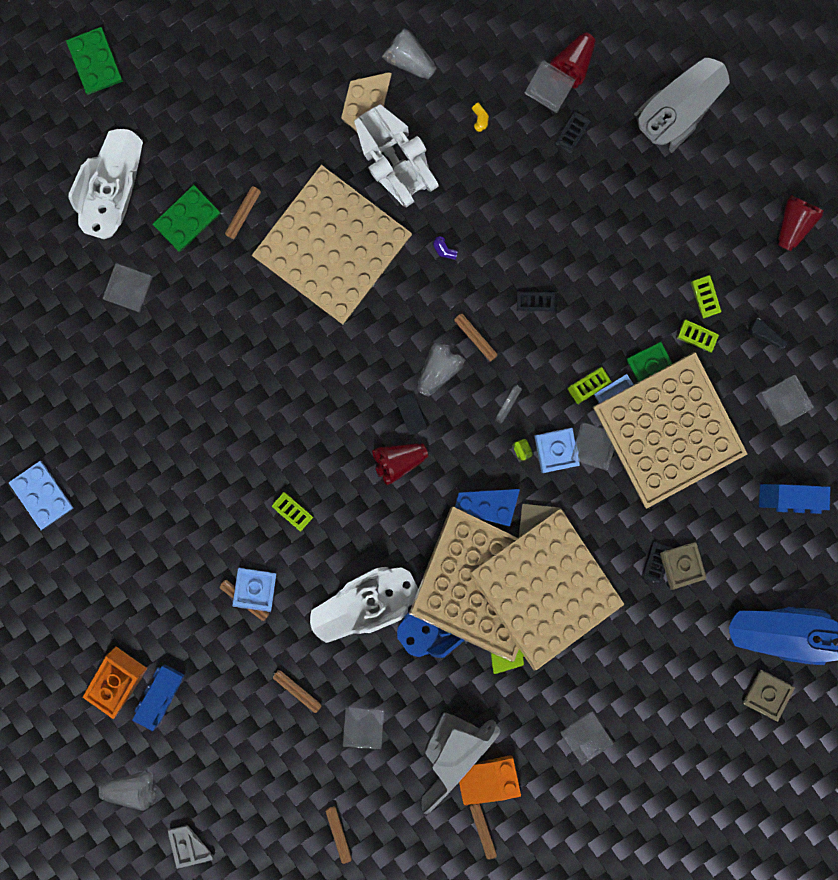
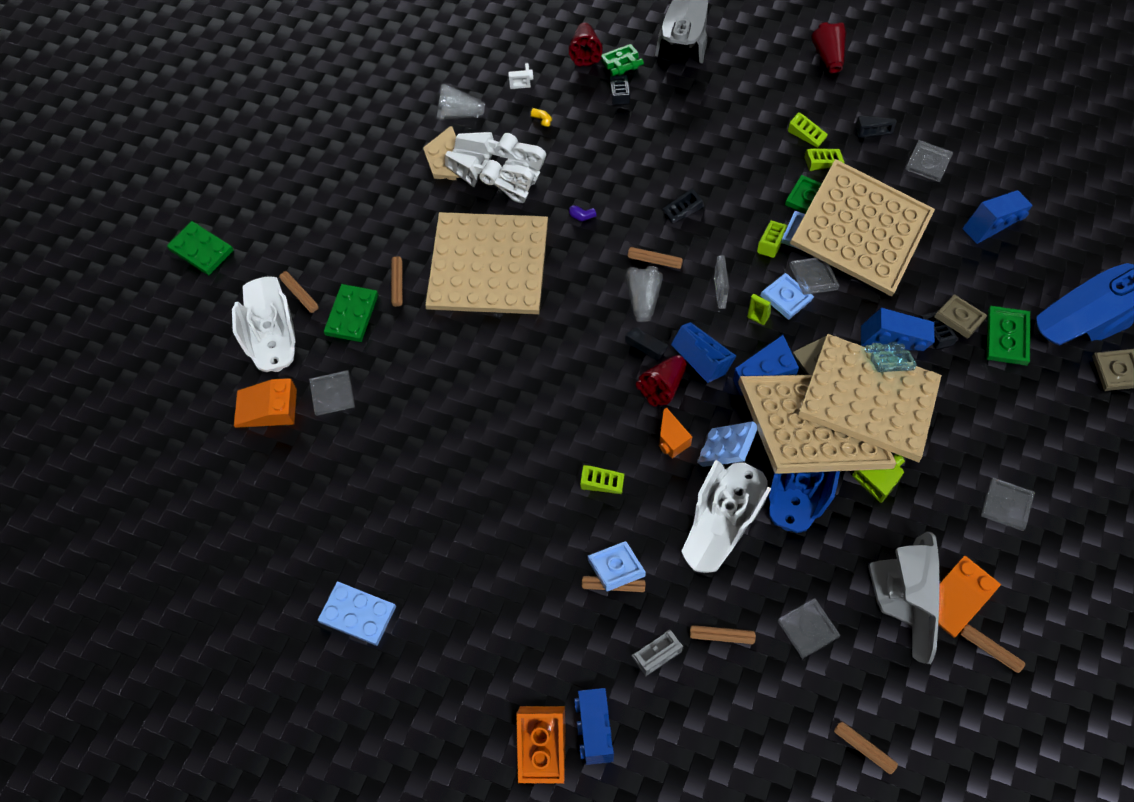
camera: 30 degrees left, 25 degrees down
clear tile [525,60,576,113] -> none
none -> orange slope [234,378,297,427]
none -> medium nougat axle [279,271,319,313]
none -> white bracket [509,63,533,89]
none -> green plate [601,44,644,76]
none -> light grey hinge [632,630,683,676]
none -> orange slope [659,408,692,459]
none -> blue wedge [671,322,736,383]
none -> light blue plate [697,421,757,467]
none -> blue wedge [861,308,935,351]
none -> clear light blue plate [865,342,917,372]
none -> green plate [987,306,1030,366]

